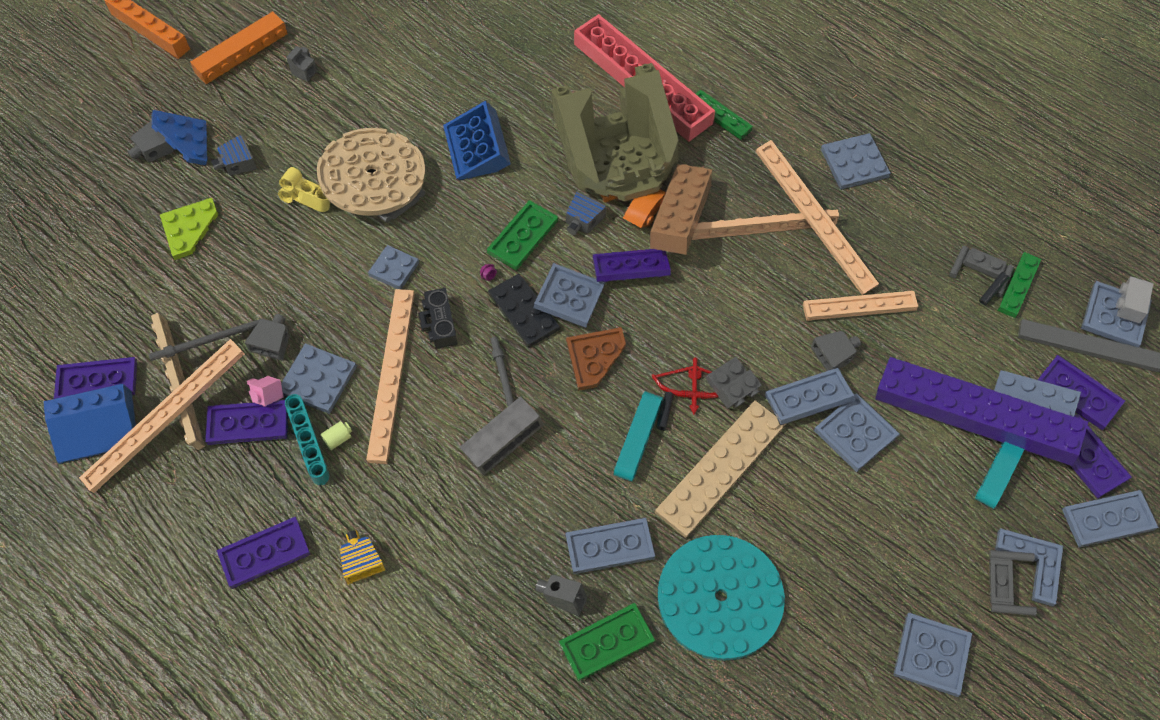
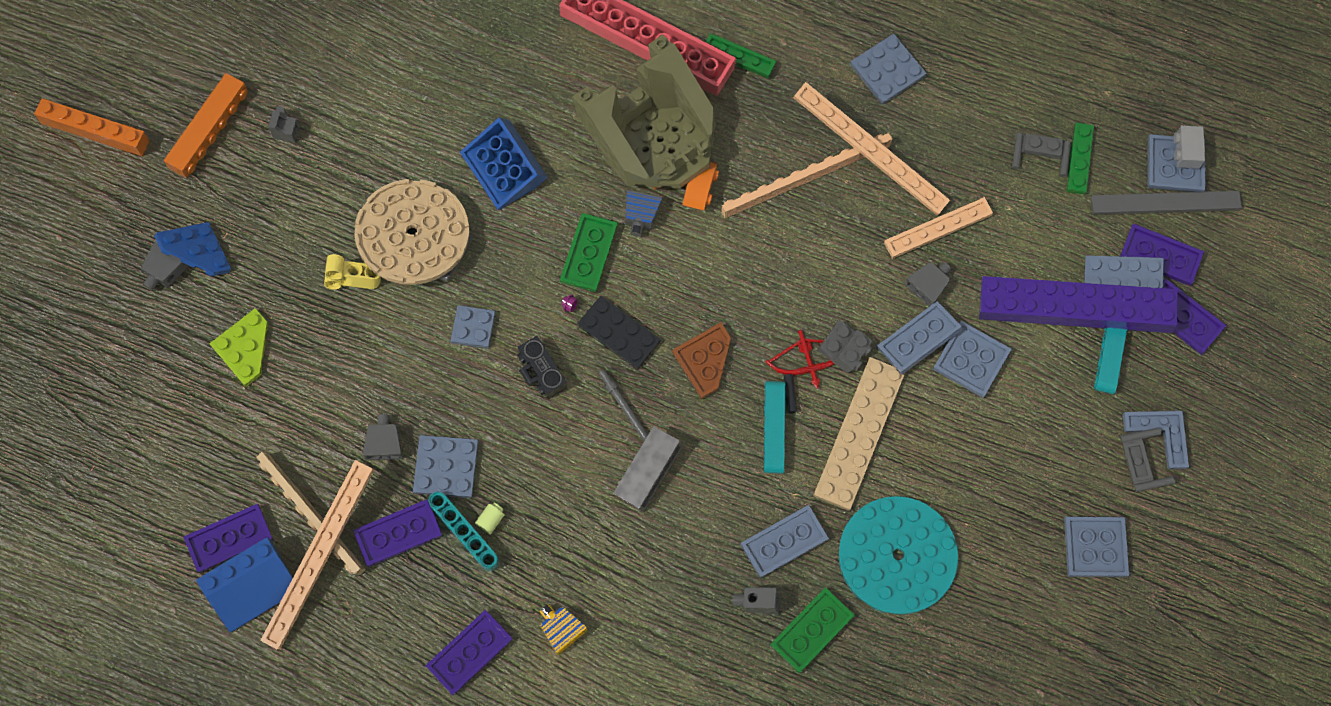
camera: 20 degrees left, 10 degrees up
dark grey bar [148,319,262,361] -> none
dark grey torso [211,135,257,175] -> none
bright pink brick [247,376,283,406] -> none
light nougat plate [366,289,415,464] -> none
sand blue plate [533,263,605,328] -> none
dark purple plate [593,249,671,282] -> none
medium nougat brick [650,164,712,255] -> none
black piece [979,272,1009,306] -> none
sand blue plate [1062,490,1159,548] -> none

